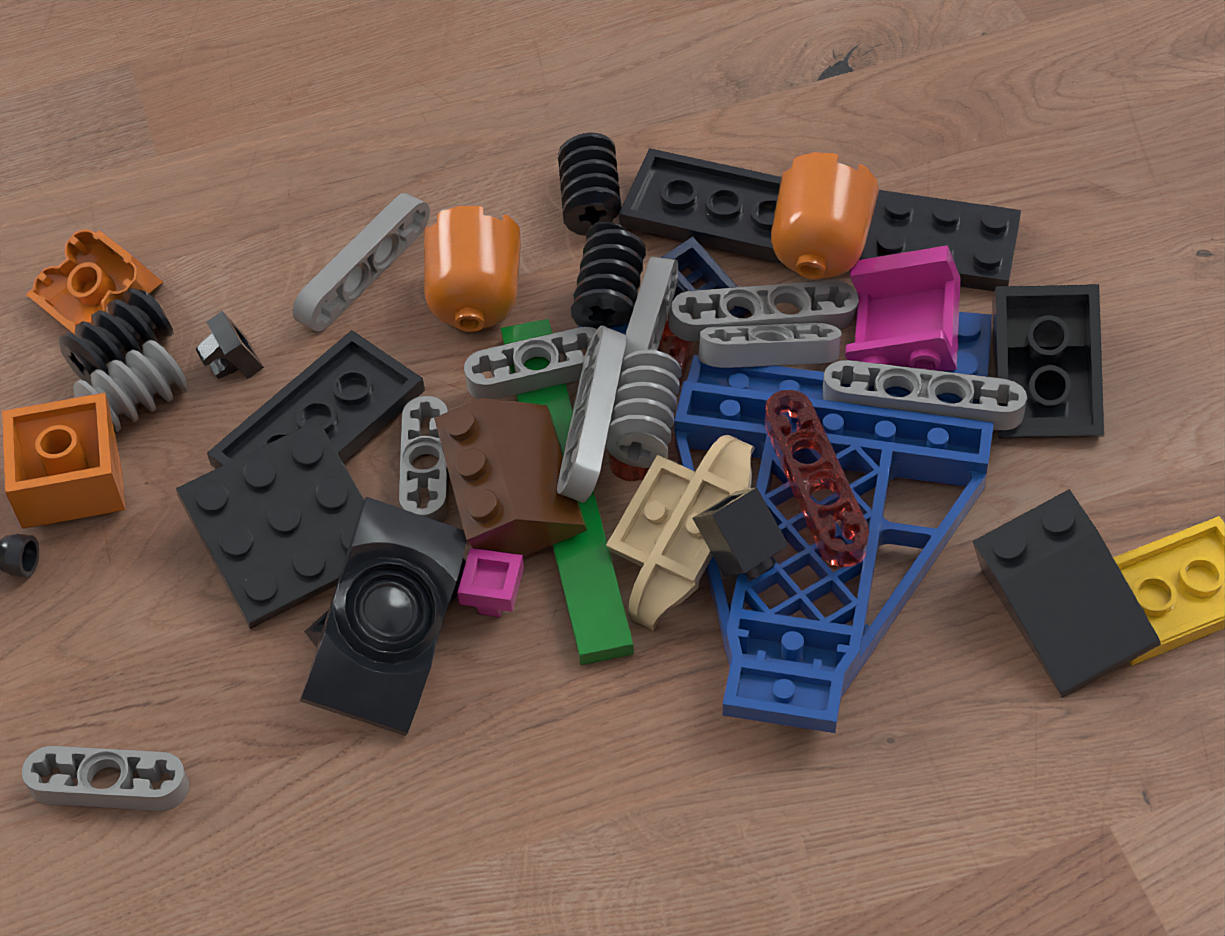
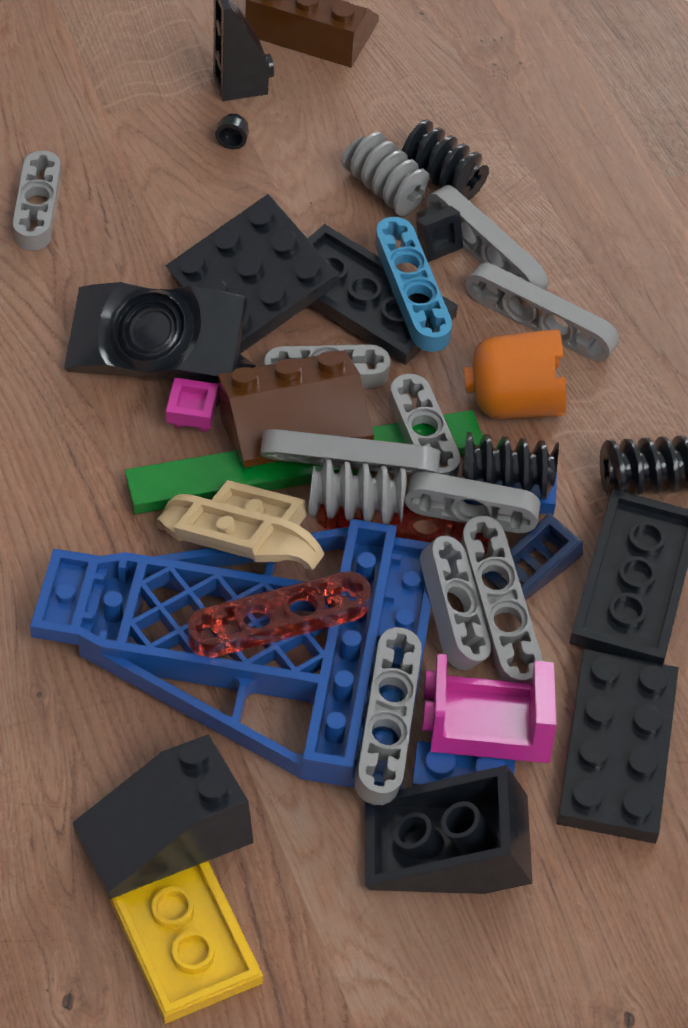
camera: 80 degrees right, 0 degrees up
orange slope [2,393,126,529] -> none
orange slope [26,229,163,334] -> none
black brick [692,487,789,578] -> none
orange cylinder [771,152,879,279] -> none
none -> dark azure beam [375,217,452,352]
none -> light grey beam [427,185,548,301]

